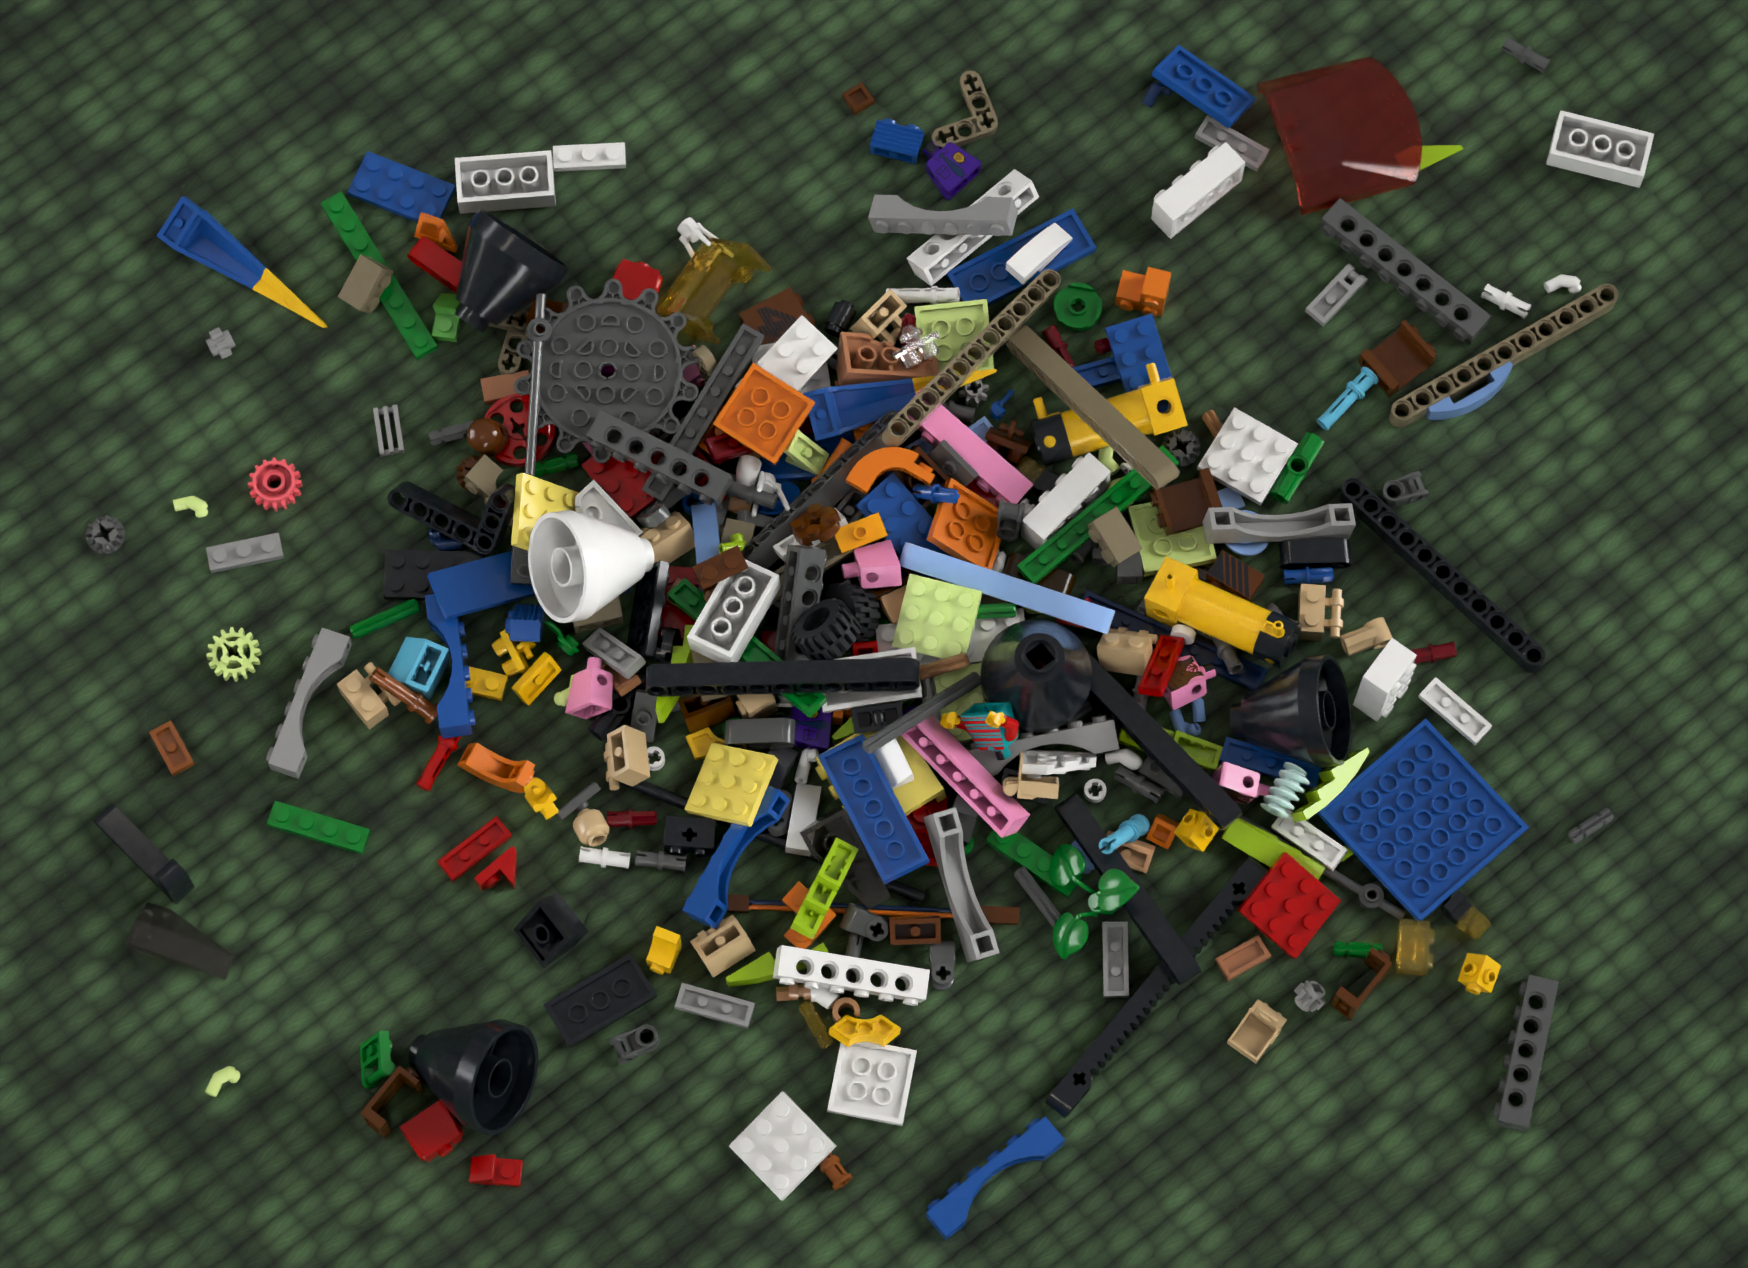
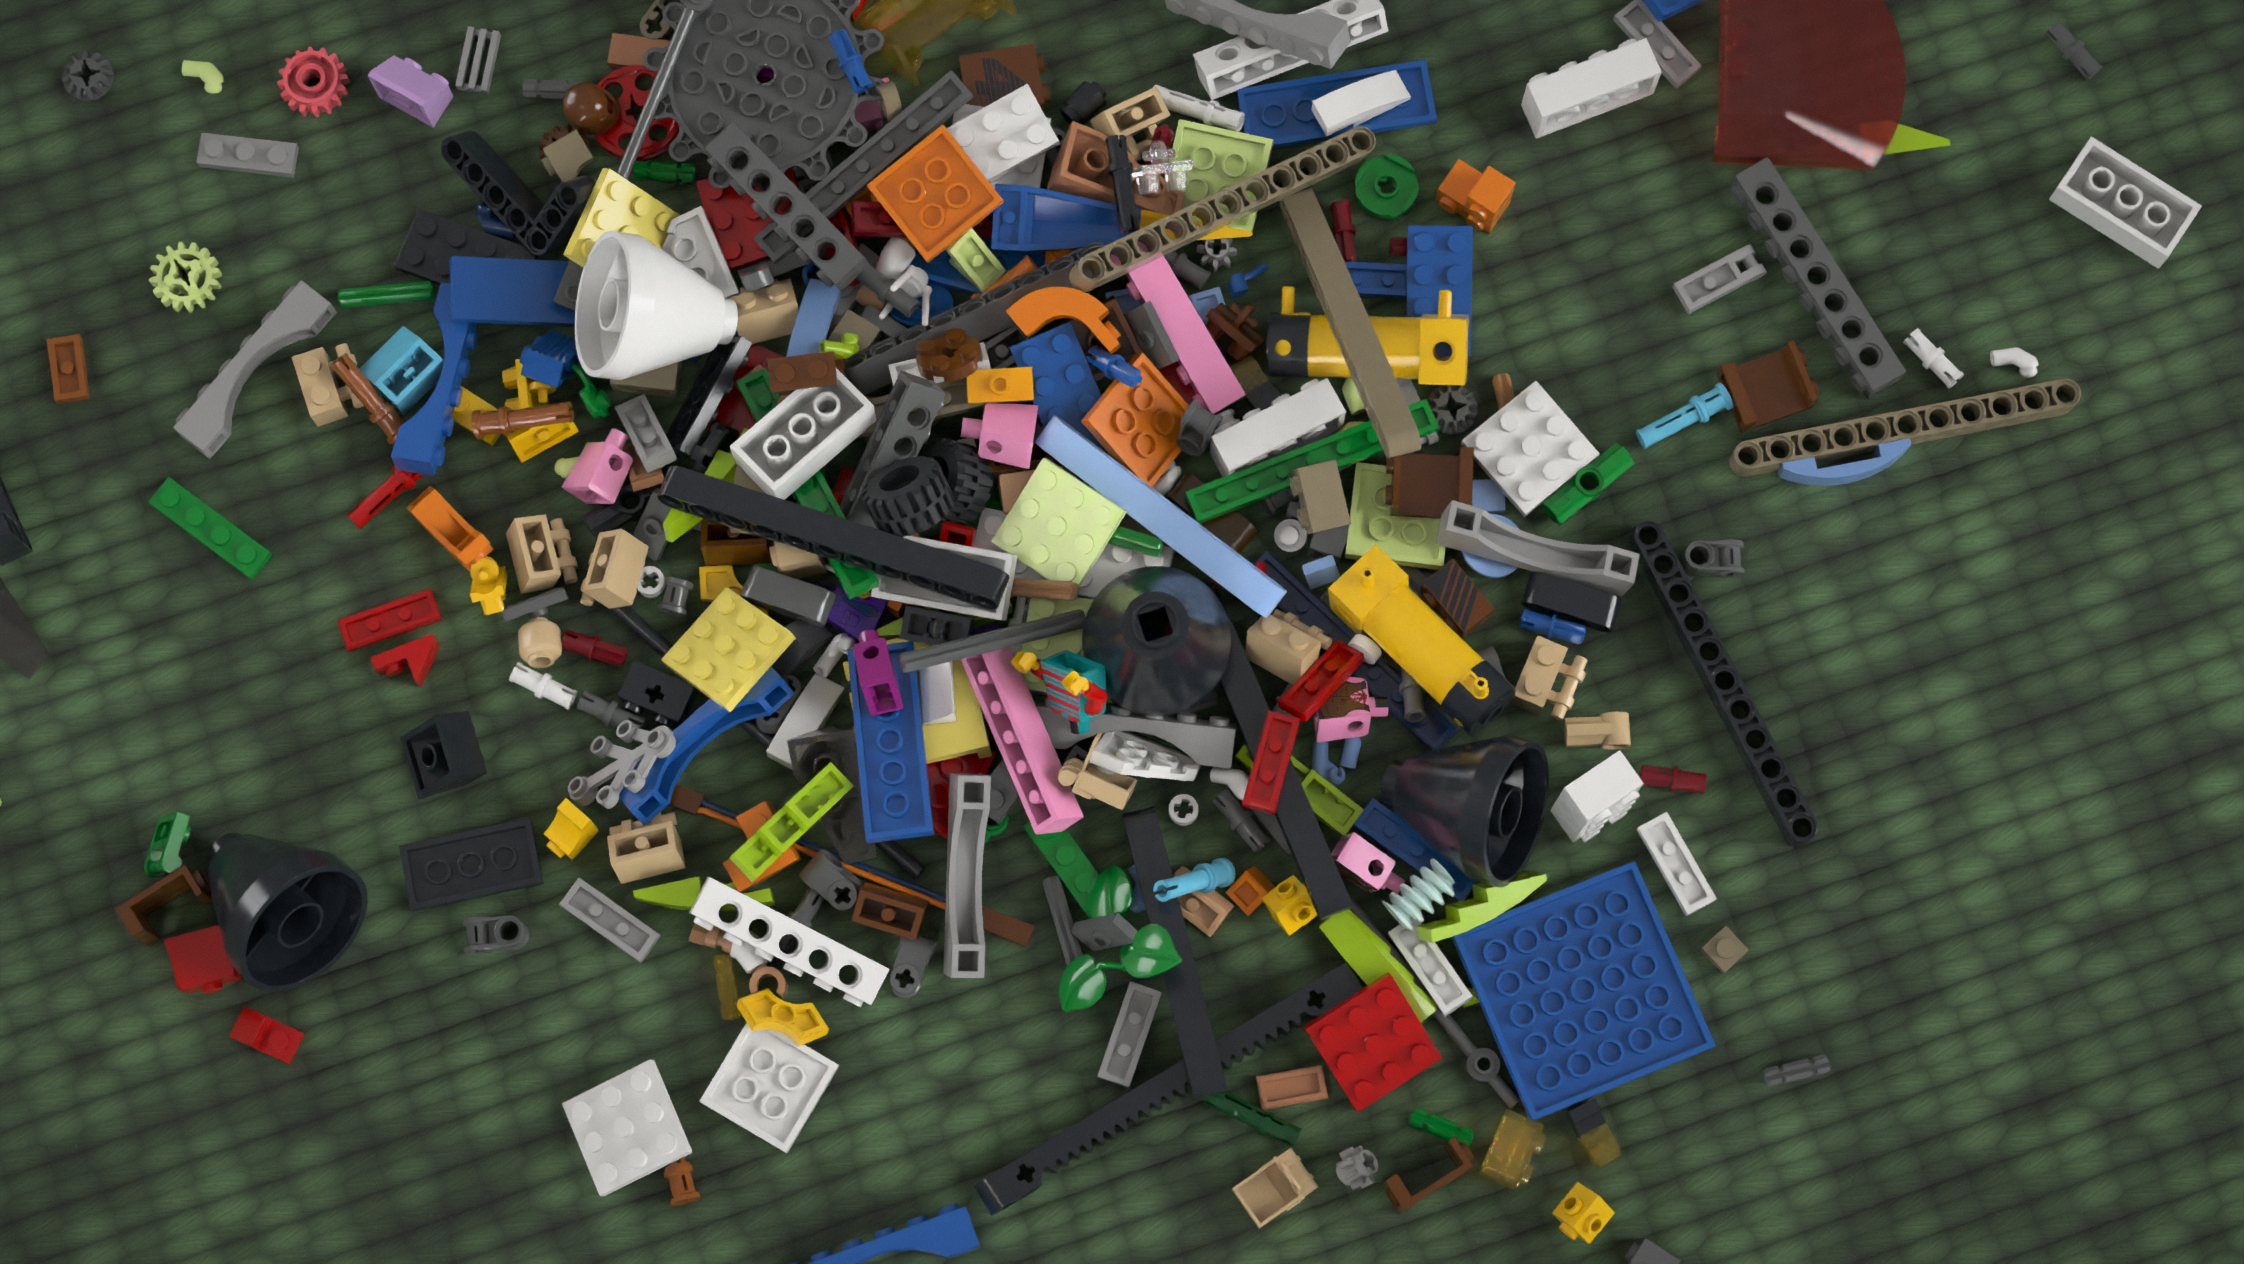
camera: 20 degrees right, 5 degrees up
none -> lavender slope [368,55,454,128]
none -> dark orange pin [471,401,574,440]
none -> tan brick [506,514,578,593]
none -> light grey plant [568,720,676,809]
none -> dark grey bush [657,577,694,617]
none -> blue axle [829,29,873,94]
none -> magenta torso [853,630,904,717]
none -> dark grey plate [1070,913,1138,951]
none -> black pin [1105,135,1140,234]
none -> dark green pin [1202,1092,1302,1148]
none -> red tile [1242,711,1300,814]
none -> white plate [1274,519,1307,552]
none -> light blue tile [1302,555,1341,590]
none -> dark tan plate [1700,926,1749,974]

